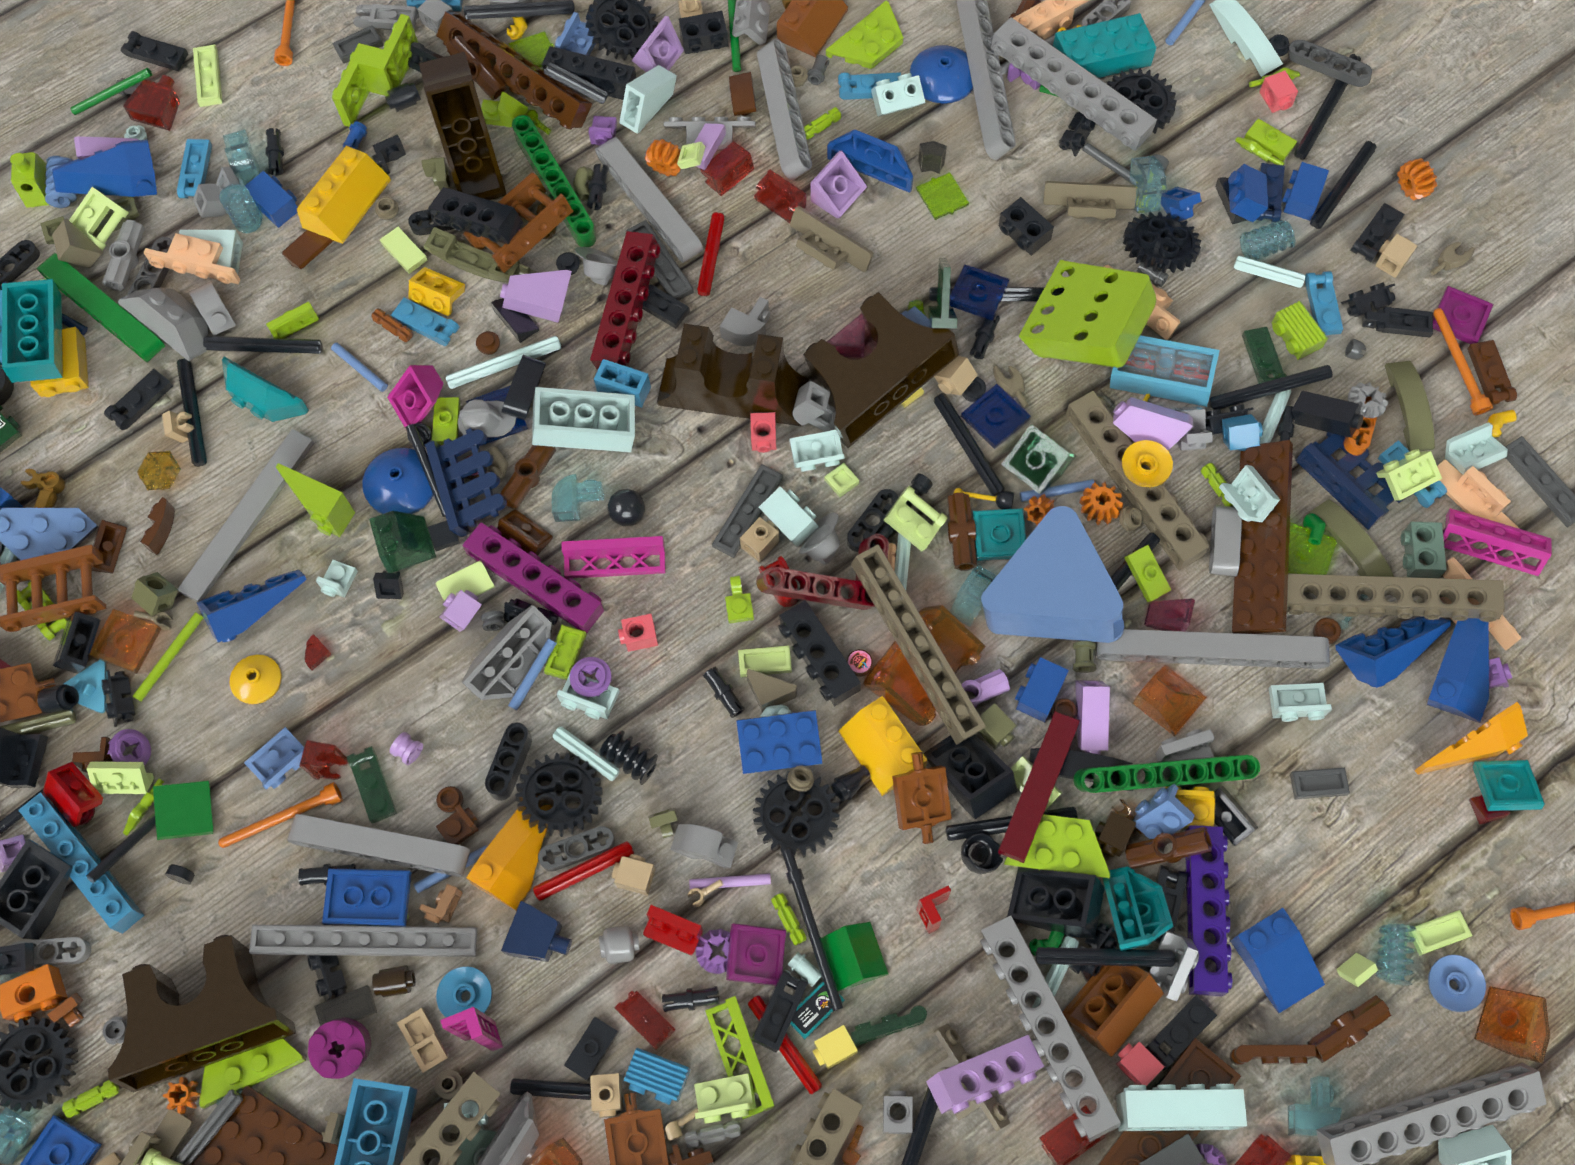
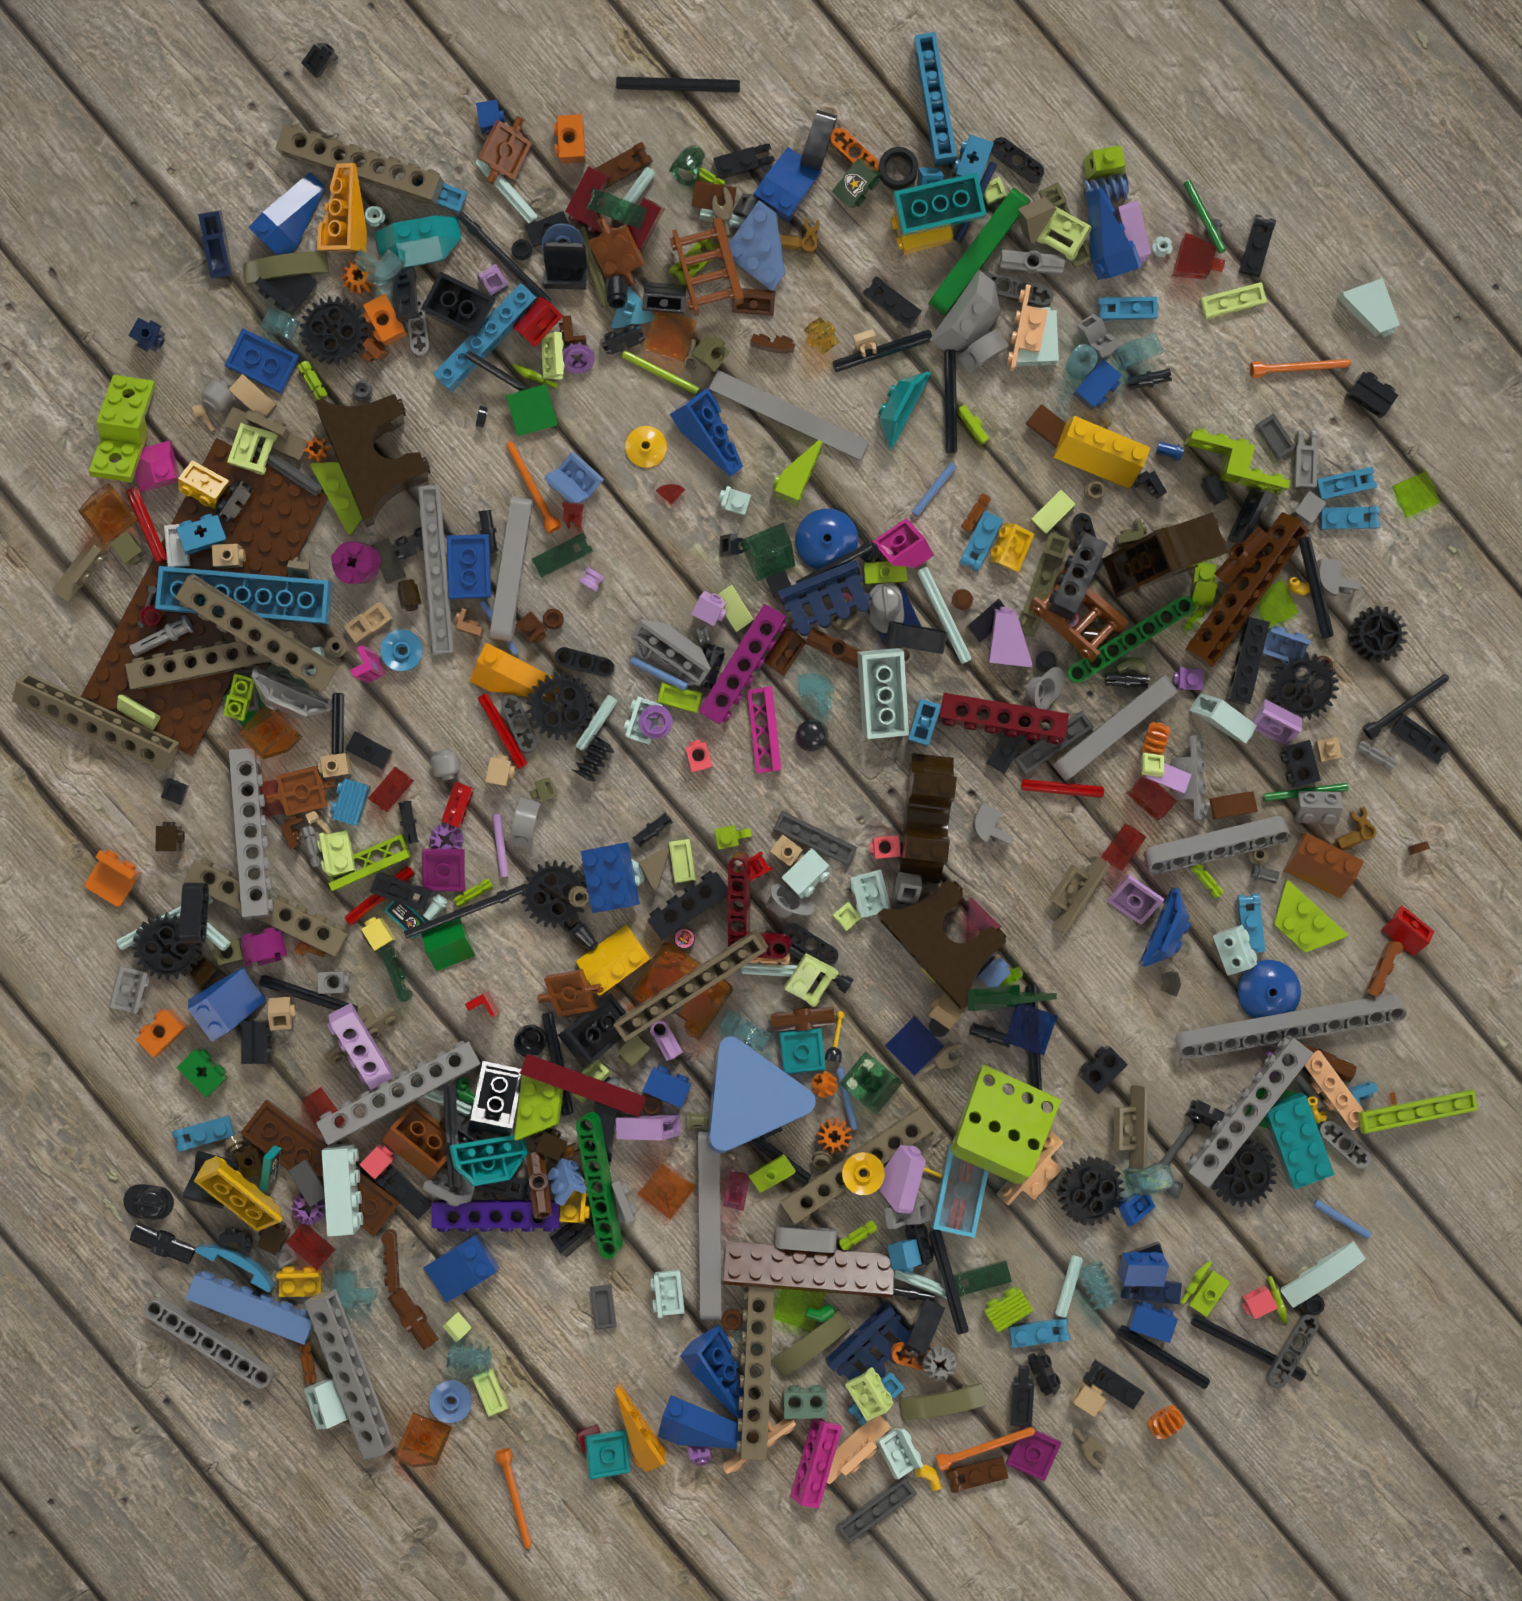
camera: 85 degrees right, 20 degrees up
dark blue torso [501,901,572,962] -> none
black axle [544,62,608,104] -> none
tan hand [688,879,724,907] -> none
clear neon green piece [916,172,969,220] -> none
black axle [934,393,1005,497] -> none
light aqua bracket [1219,465,1280,522] -> none
dark grey hinge [1345,339,1366,360] -> none

